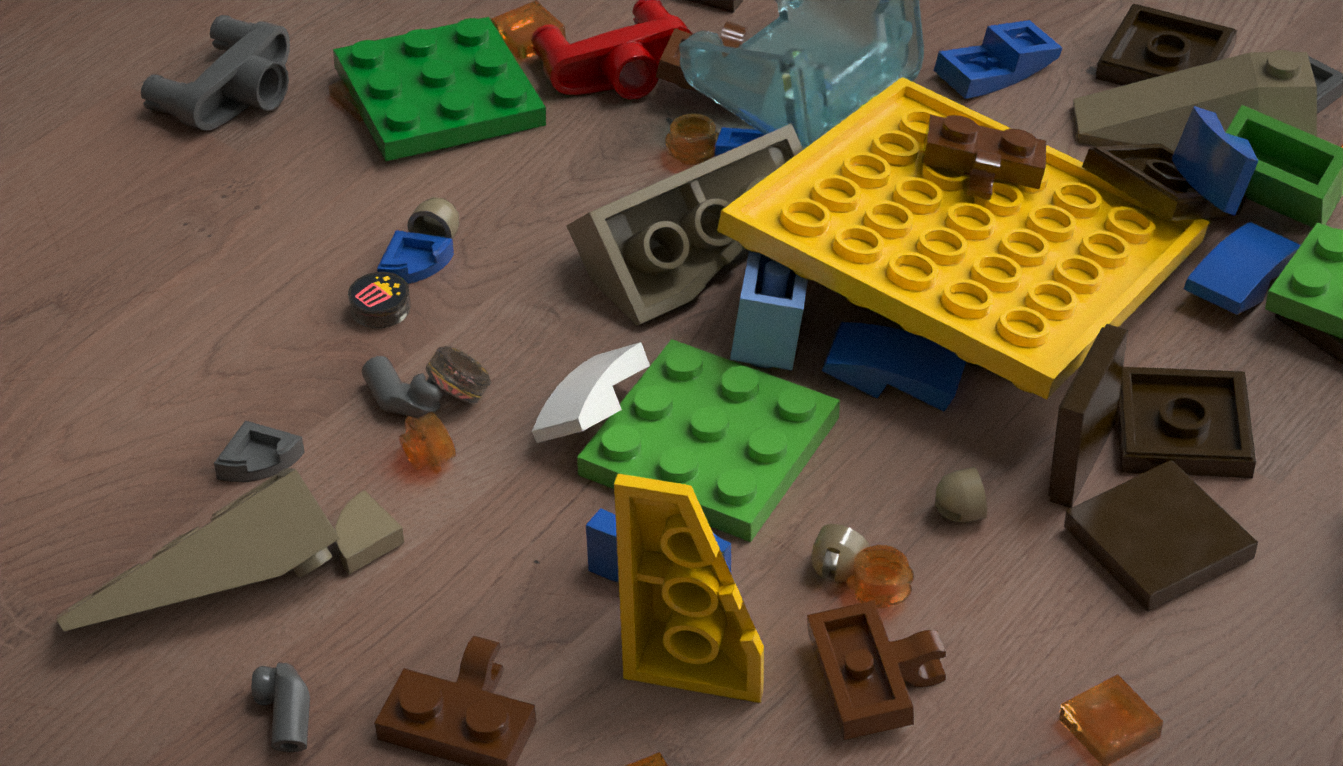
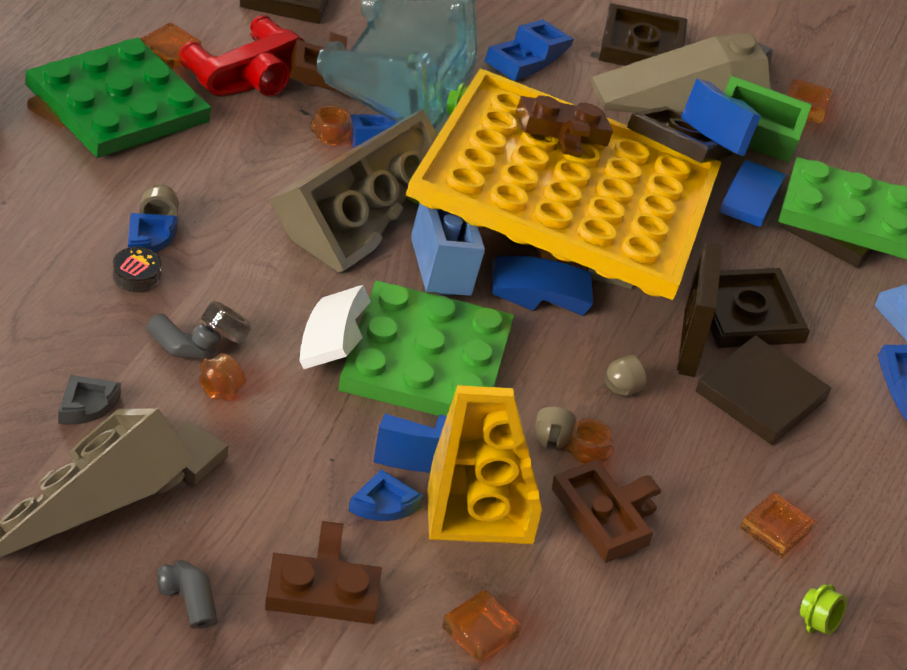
camera: 25 degrees left, 0 degrees up
none -> blue tile [348,469,423,521]

